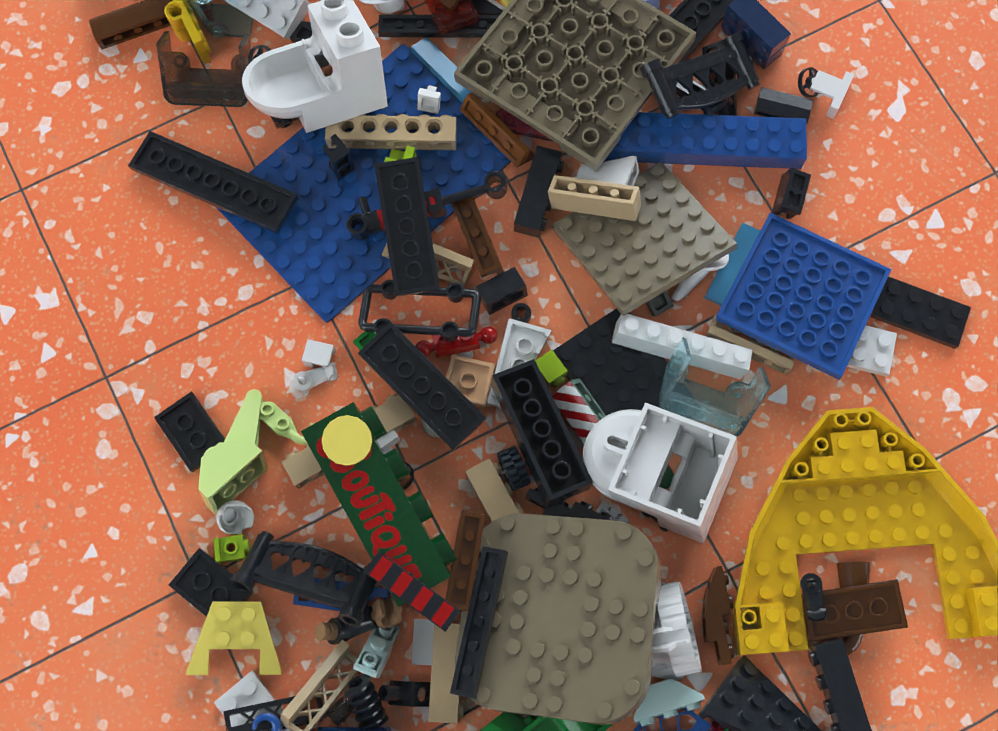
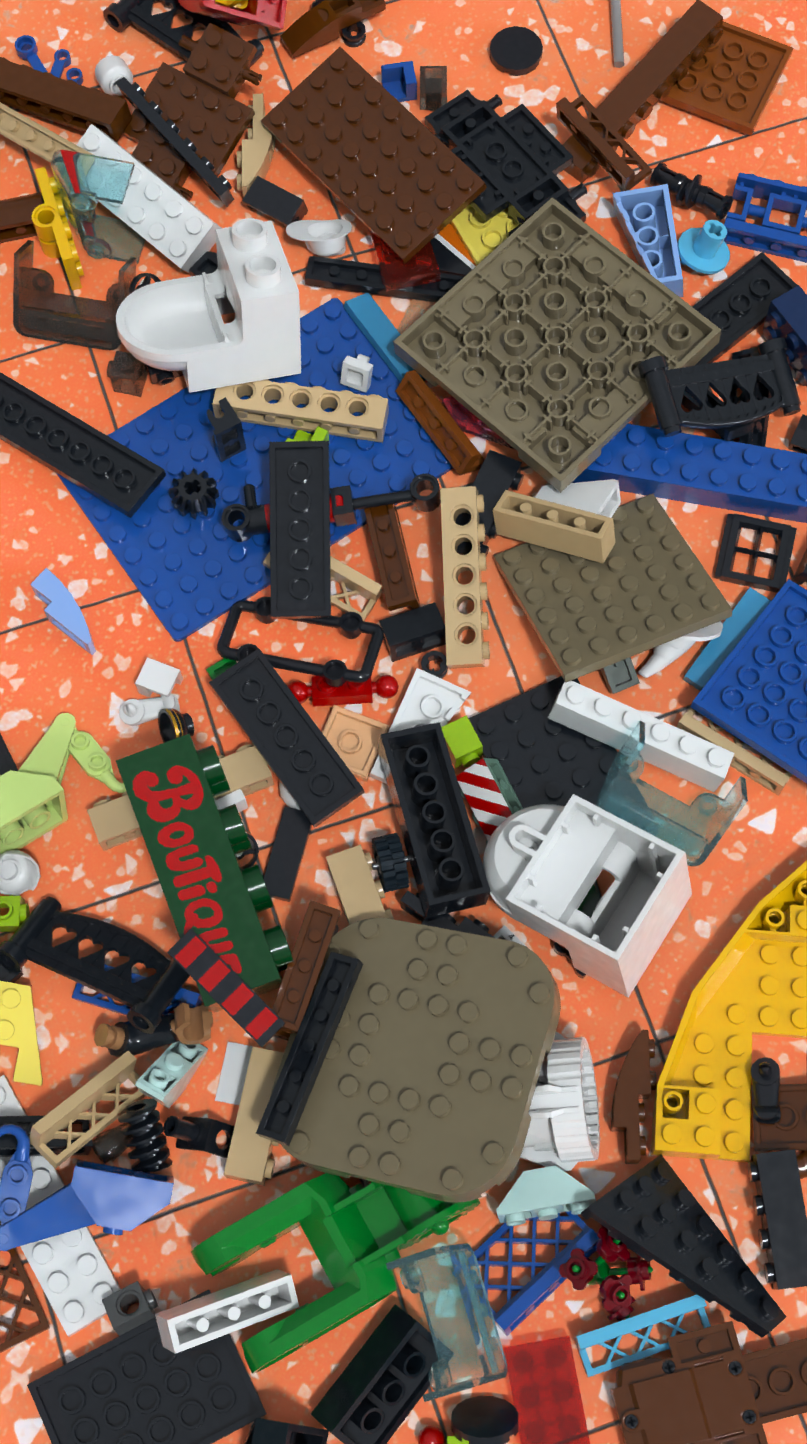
camera: 10 degrees right, 5 degrees down
light yellow tile [322,415,372,466] -> none
none -> light blue slope [30,568,96,655]
none -> clear smoke brick [107,351,148,397]
none -> black piece [158,708,194,743]
none -> black gear [169,467,219,519]
none -> black tile [264,806,312,902]
none -> tan brick [440,486,490,669]
none -> black piece [714,513,797,593]

